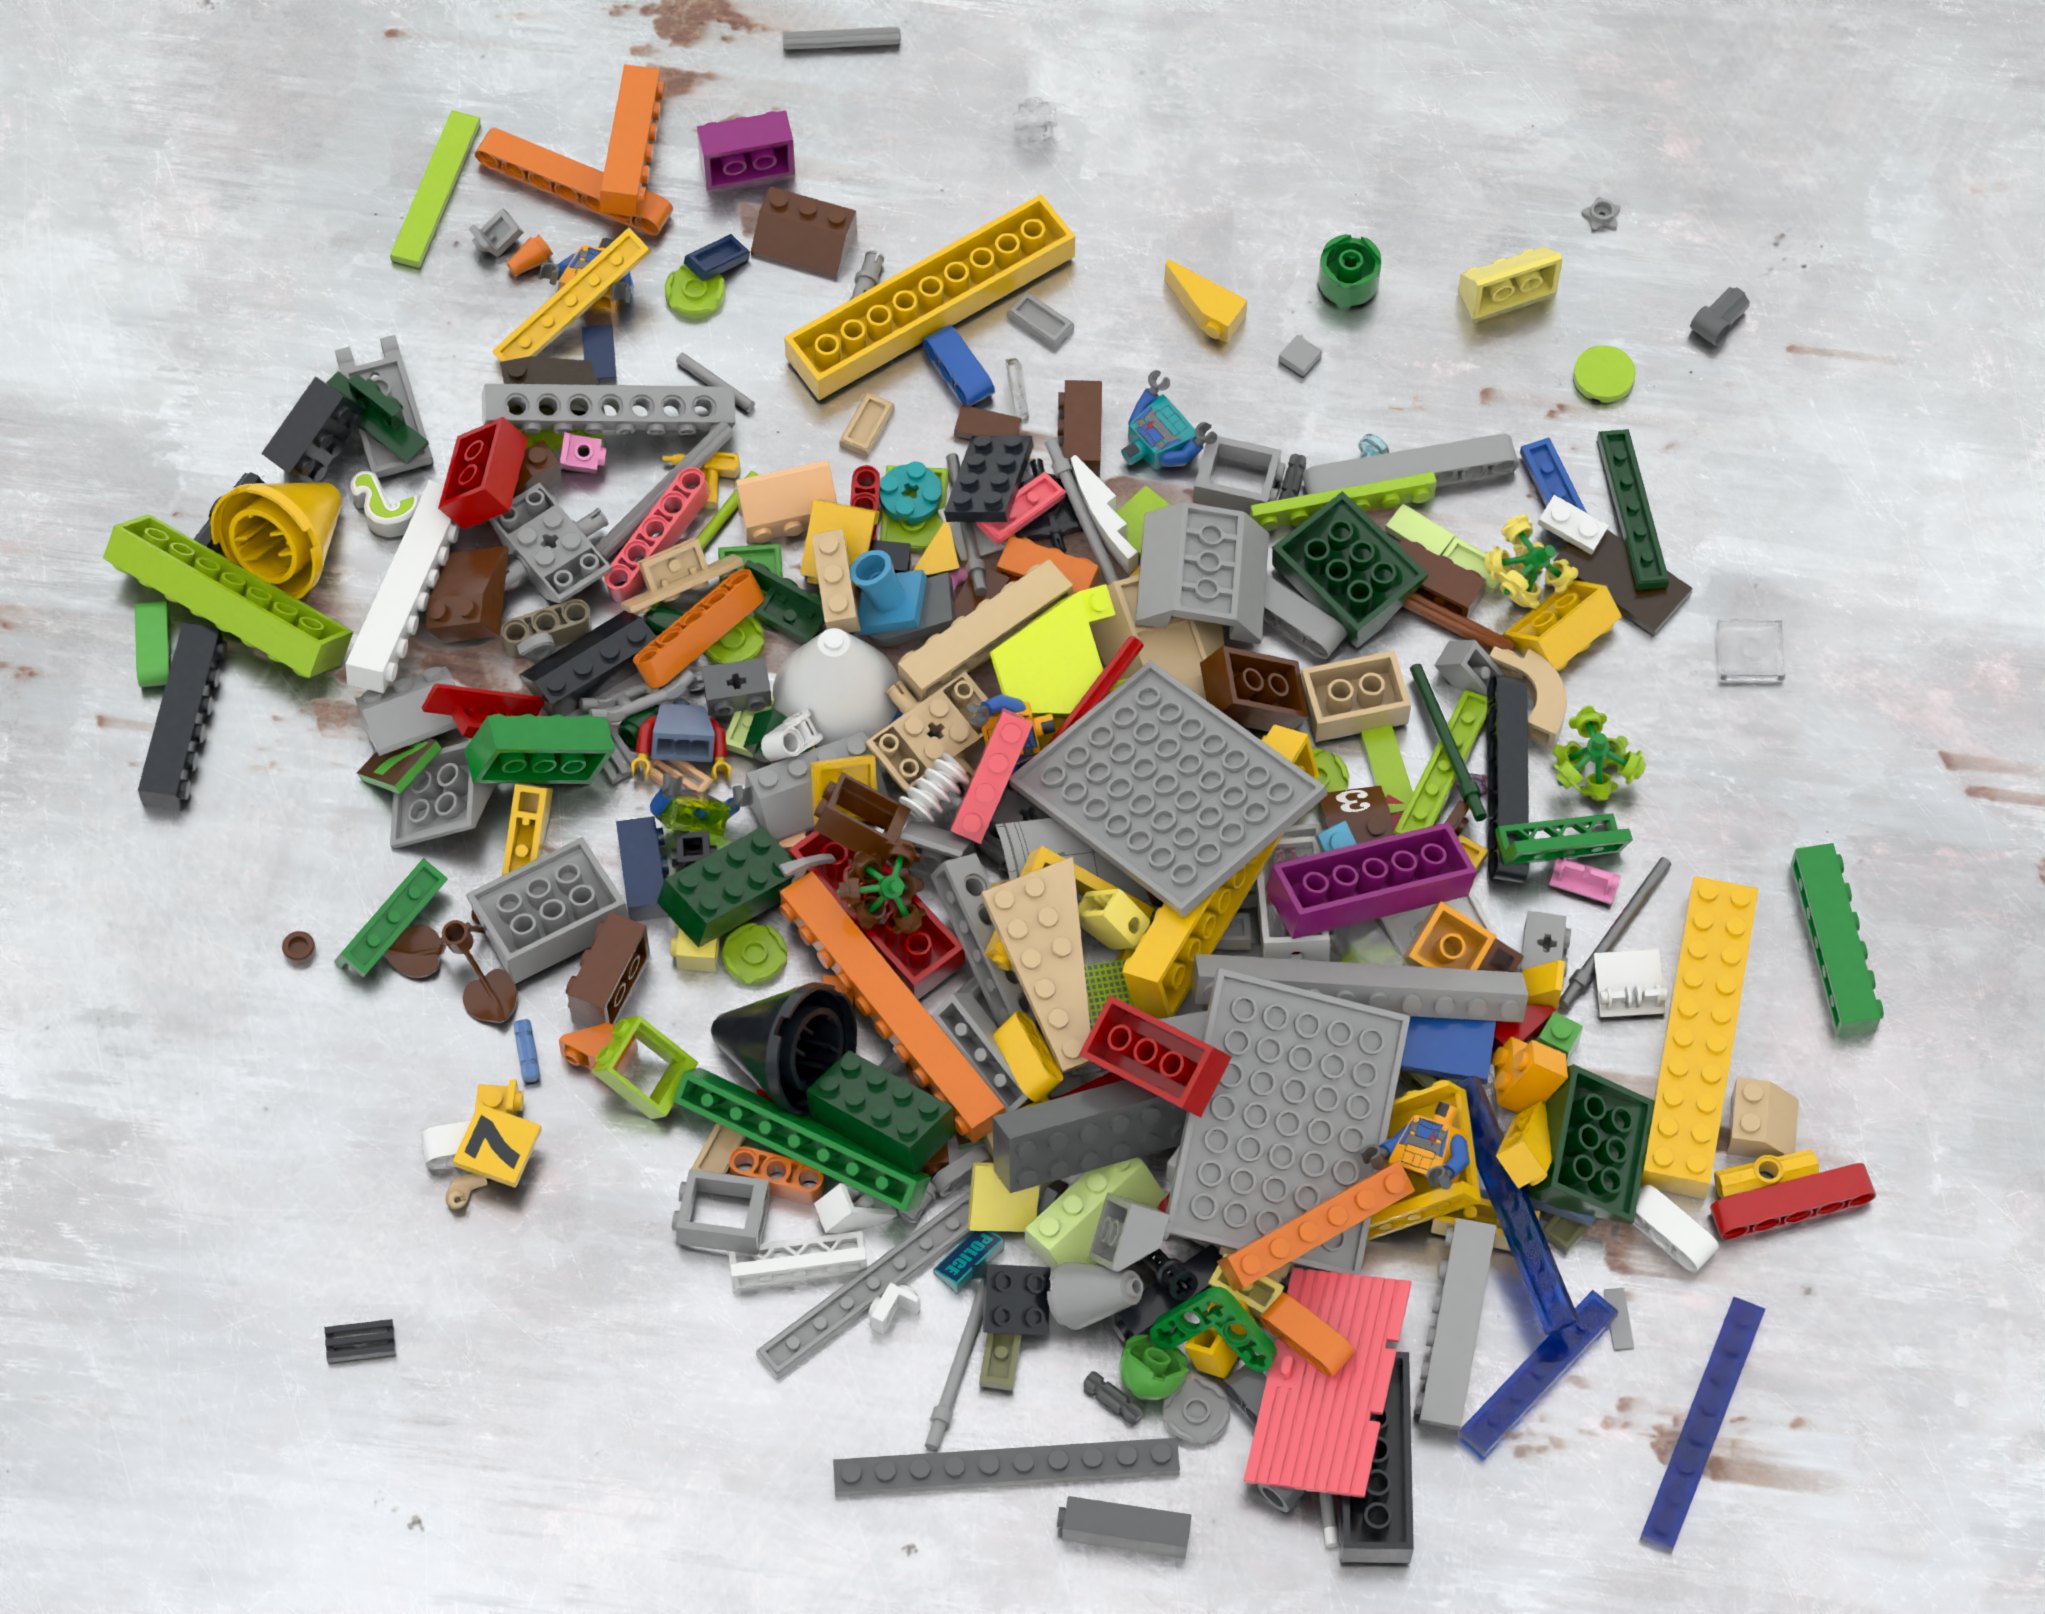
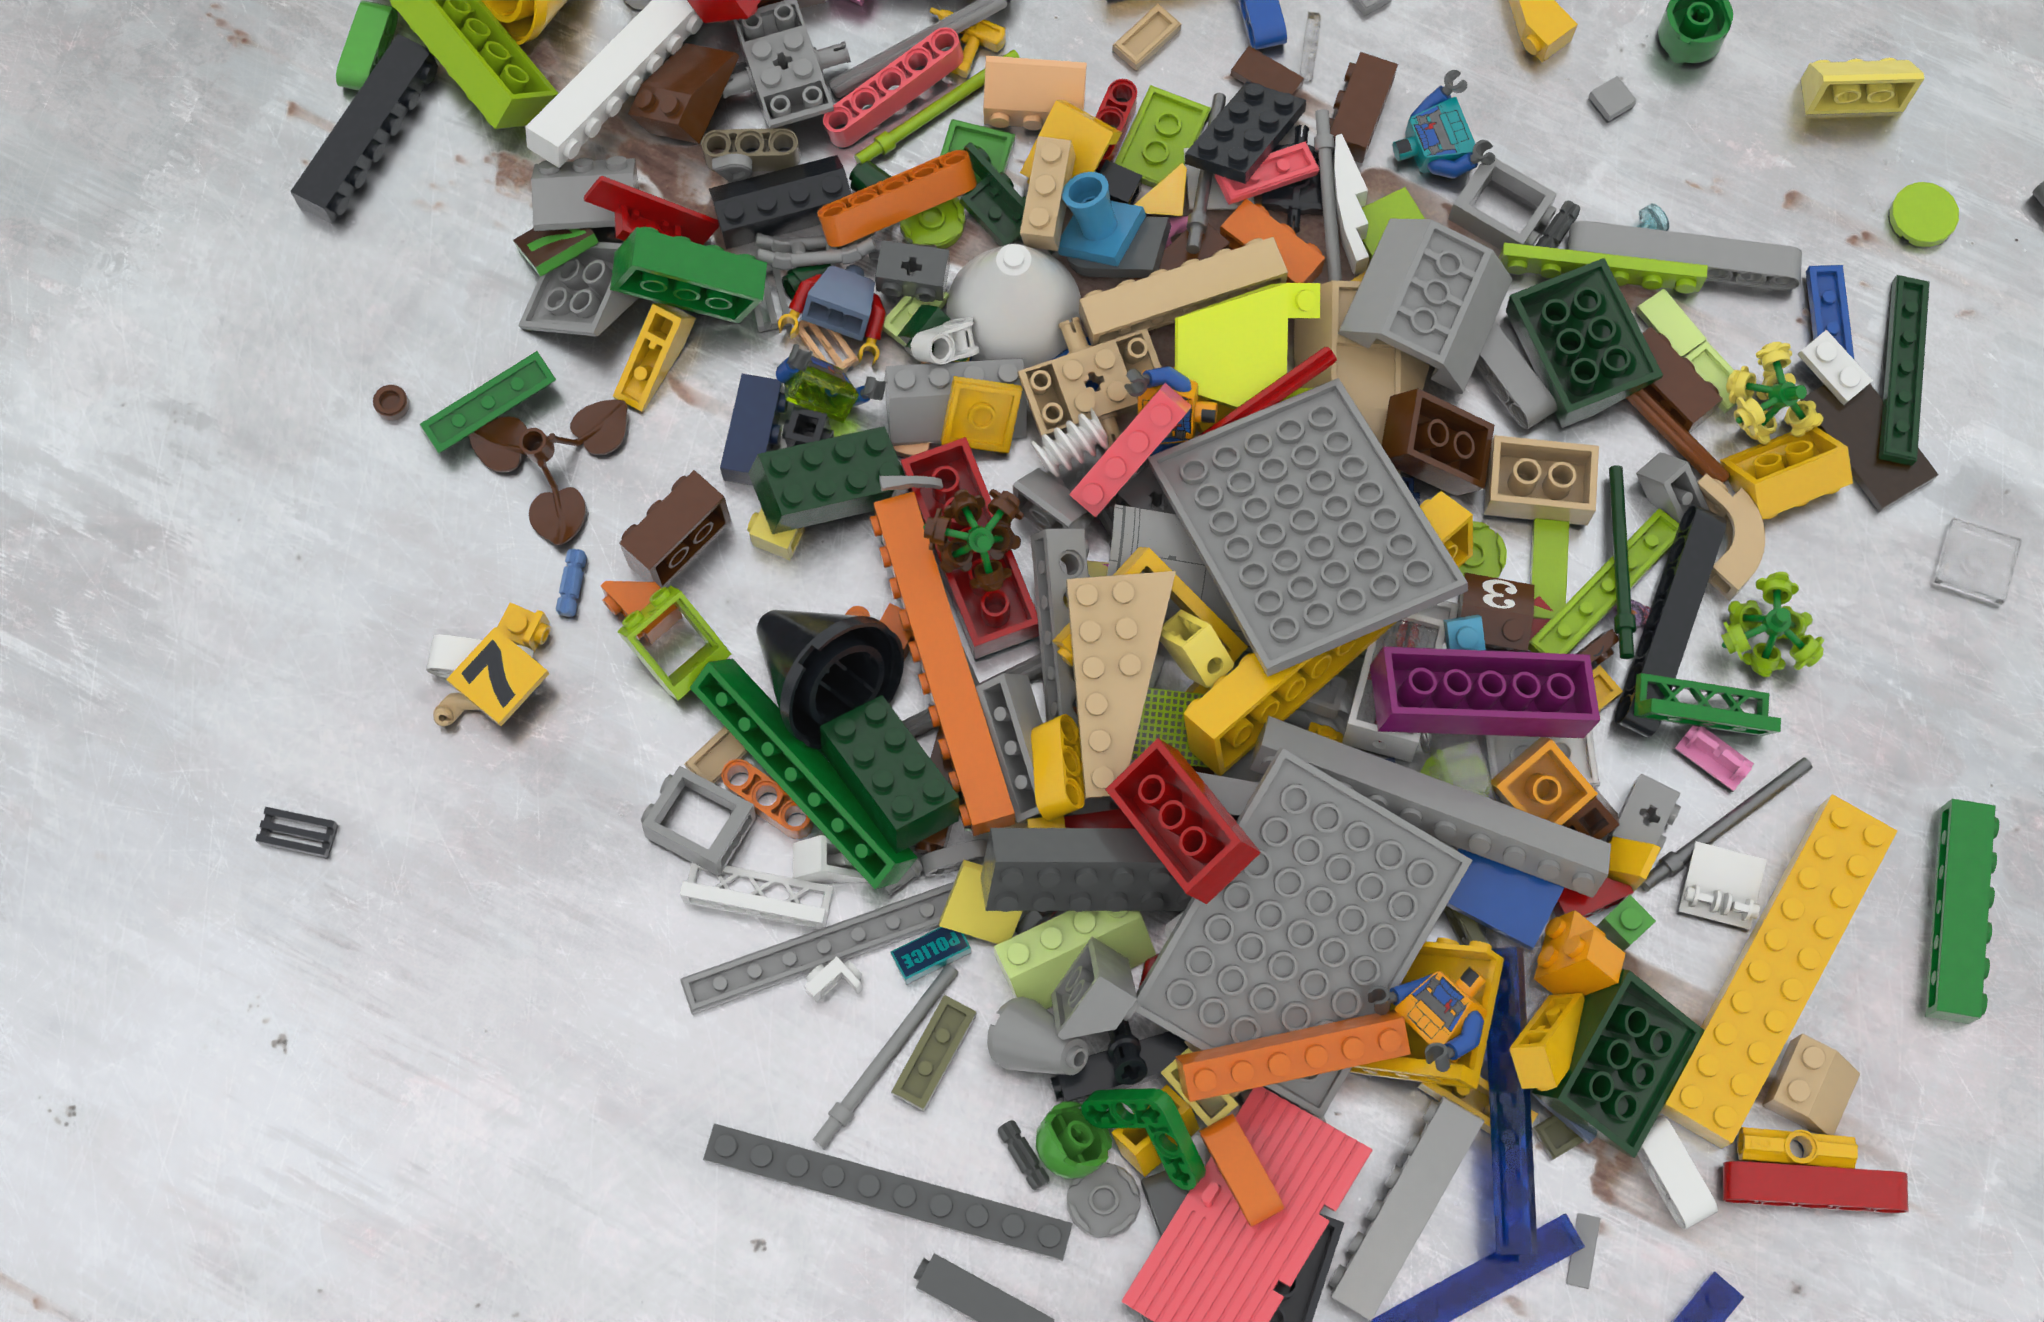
camera: 20 degrees right, 10 degrees up
light grey slope [466,837,630,984] -> none
tan bracket [620,537,744,615] -> none
lime tile [722,923,787,986] -> none
reddish brown window [813,772,911,867] -> none
teal plate [879,461,942,524] -> none
black bracket [972,1264,1051,1335] -> none
light grey plate [1582,197,1621,231] -> none

